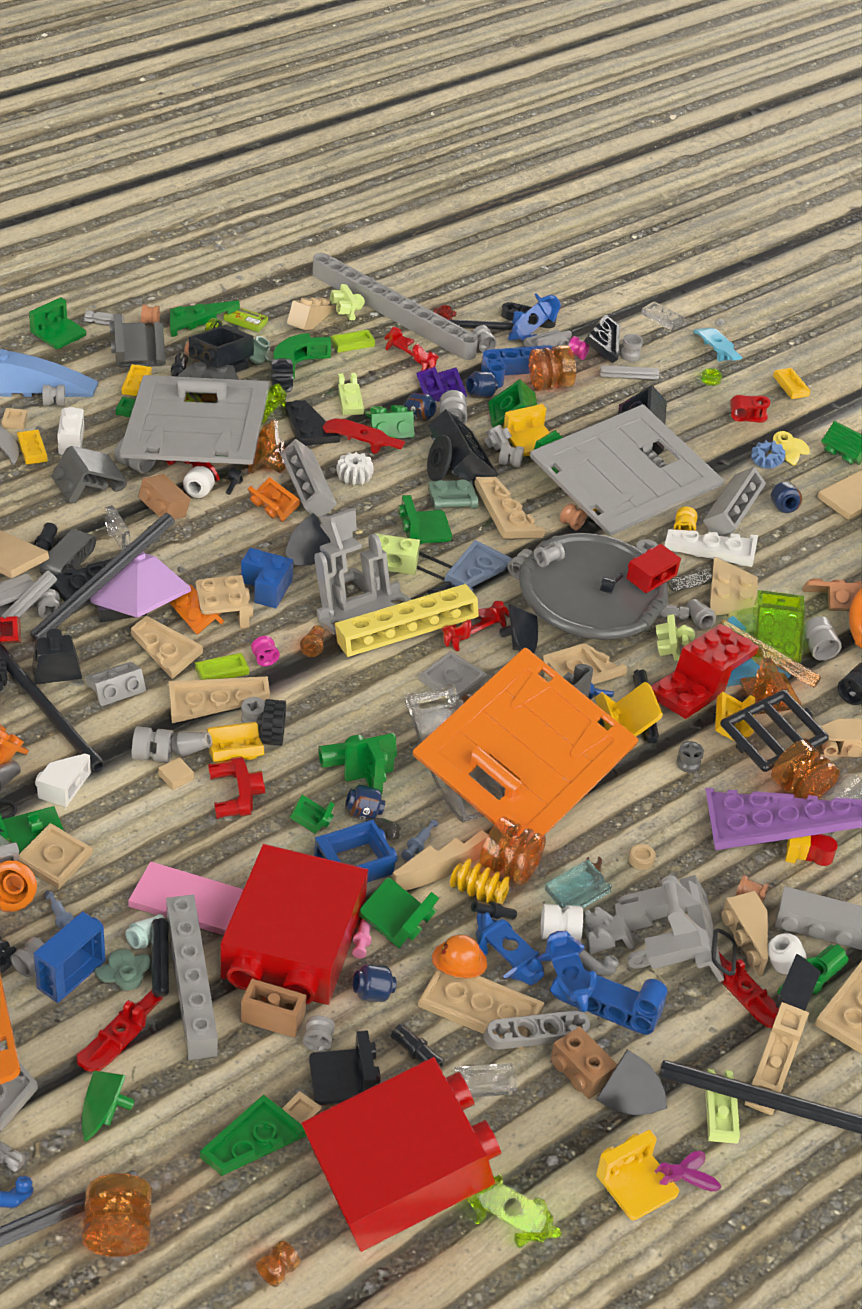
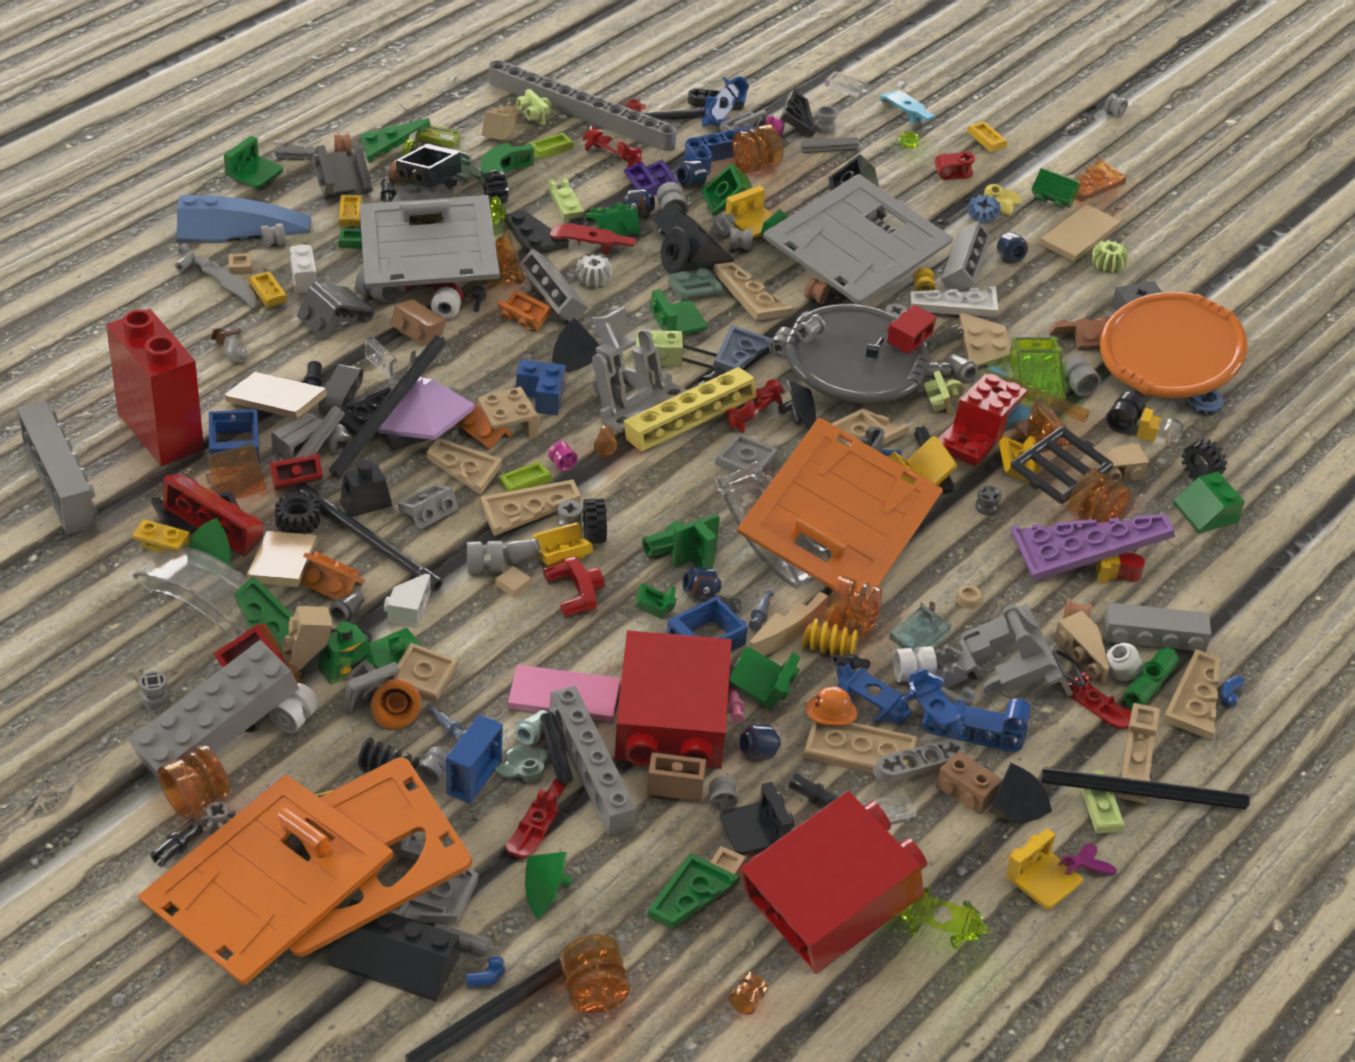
camera: 10 degrees left, 0 degrees up
light grey wheel [472,325,497,353] -> none
black slope [776,954,821,1011] -> none

